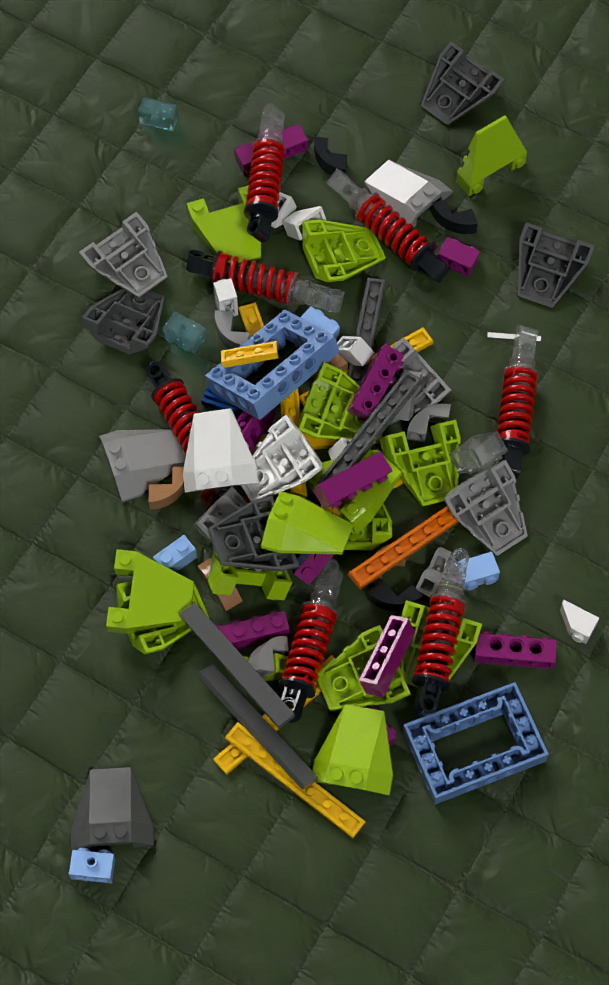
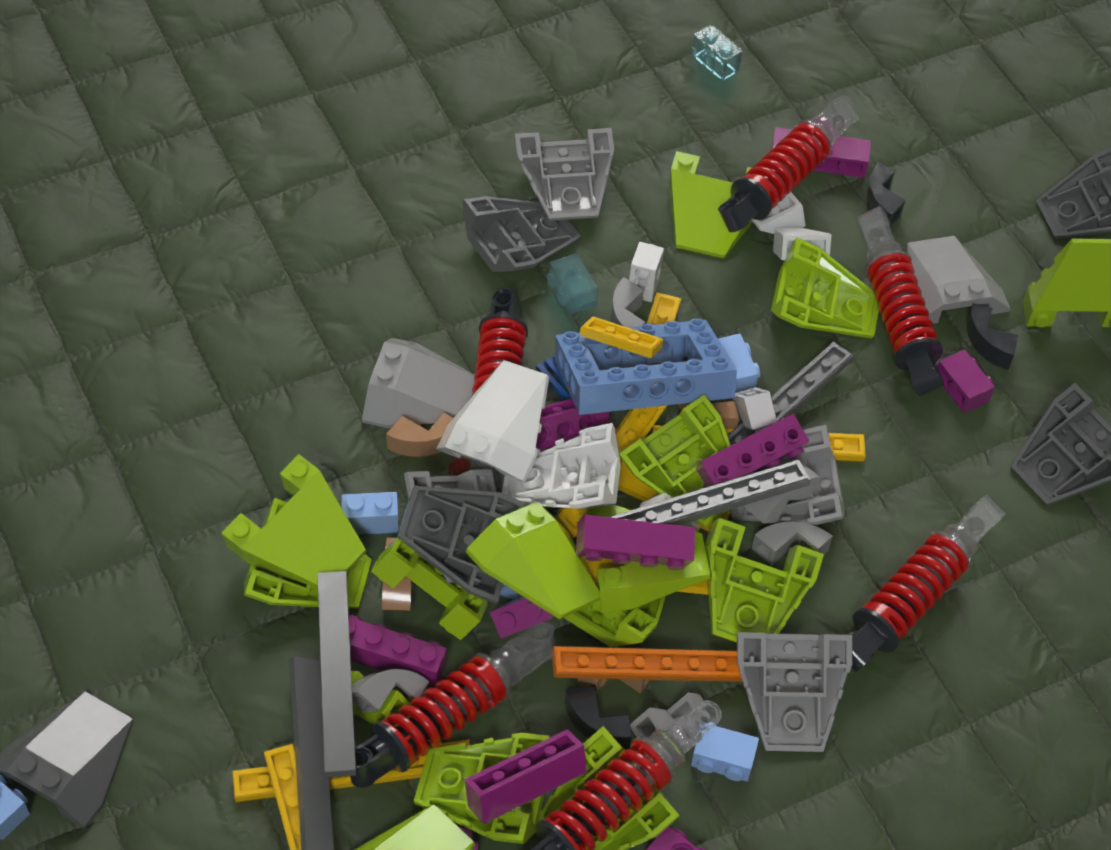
camera: 30 degrees right, 10 degrees down
piece [186,250,345,313] -> none
clear brick [449,431,508,474] -> none
white sticker [487,332,541,341] -> none

